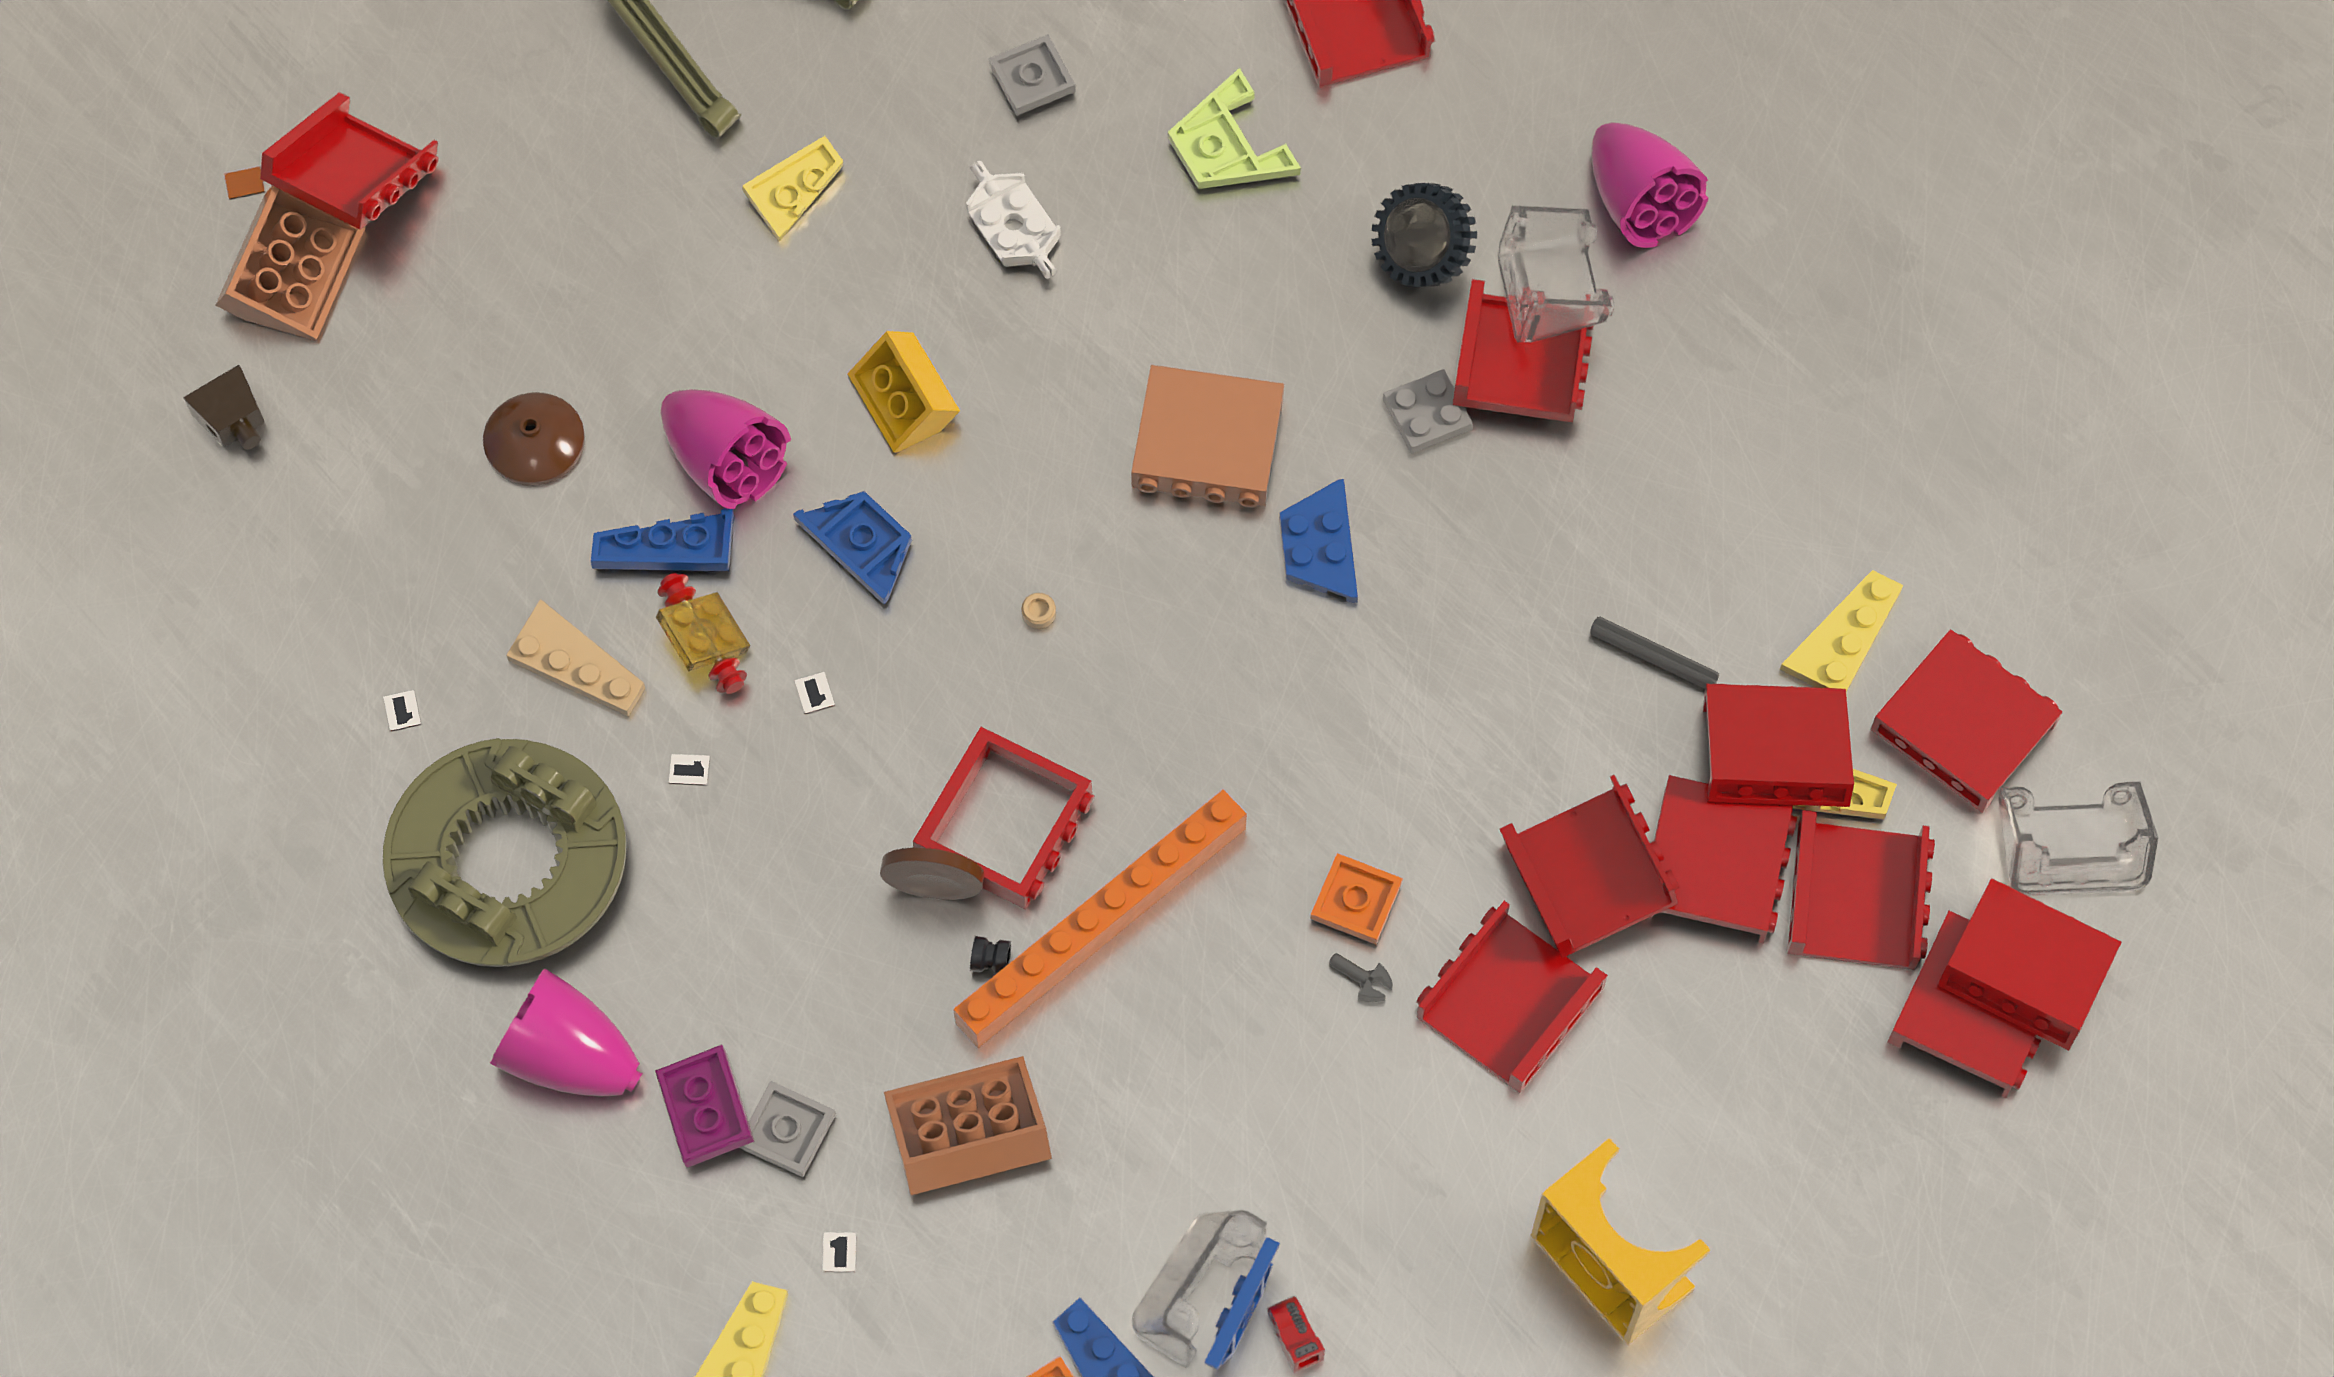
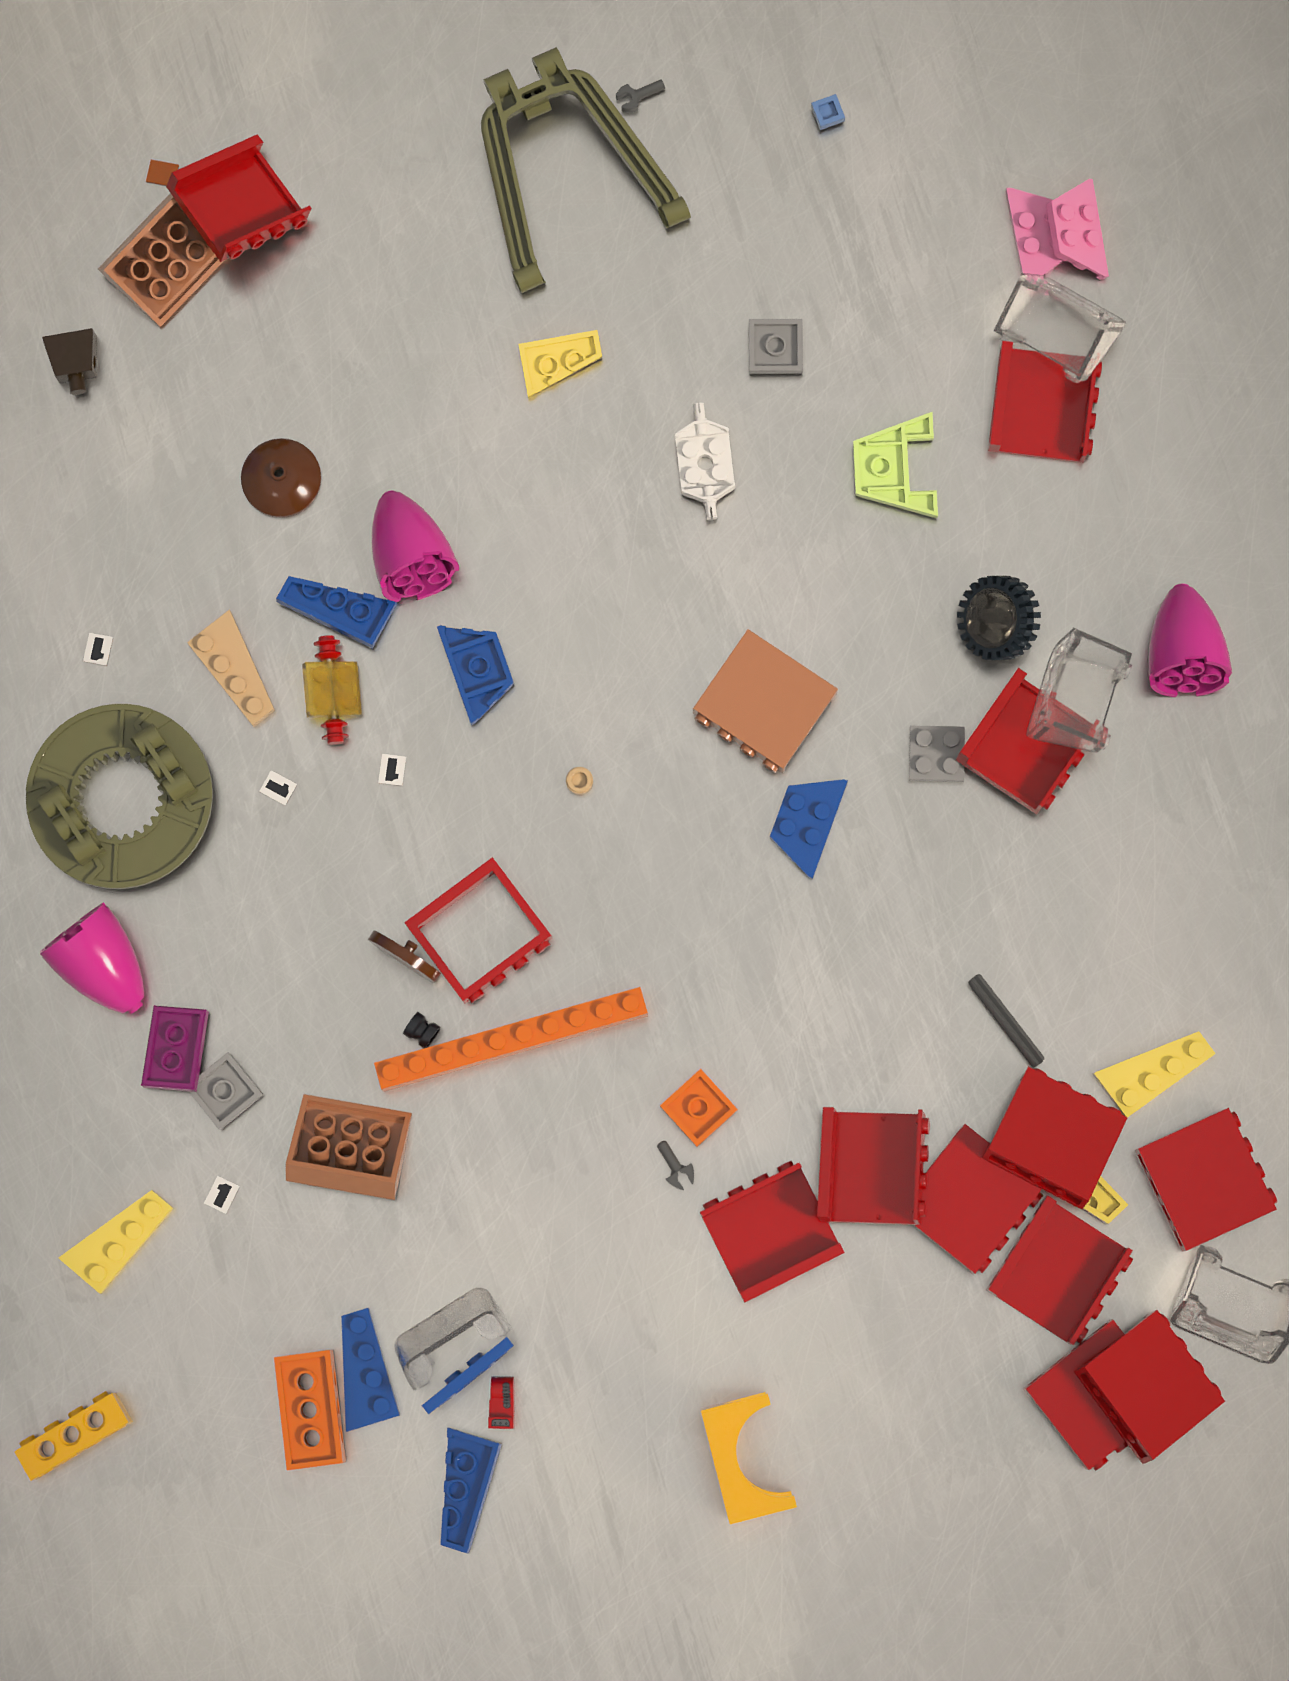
camera: 30 degrees right, 15 degrees up
yellow slope [847,331,960,453] -> none

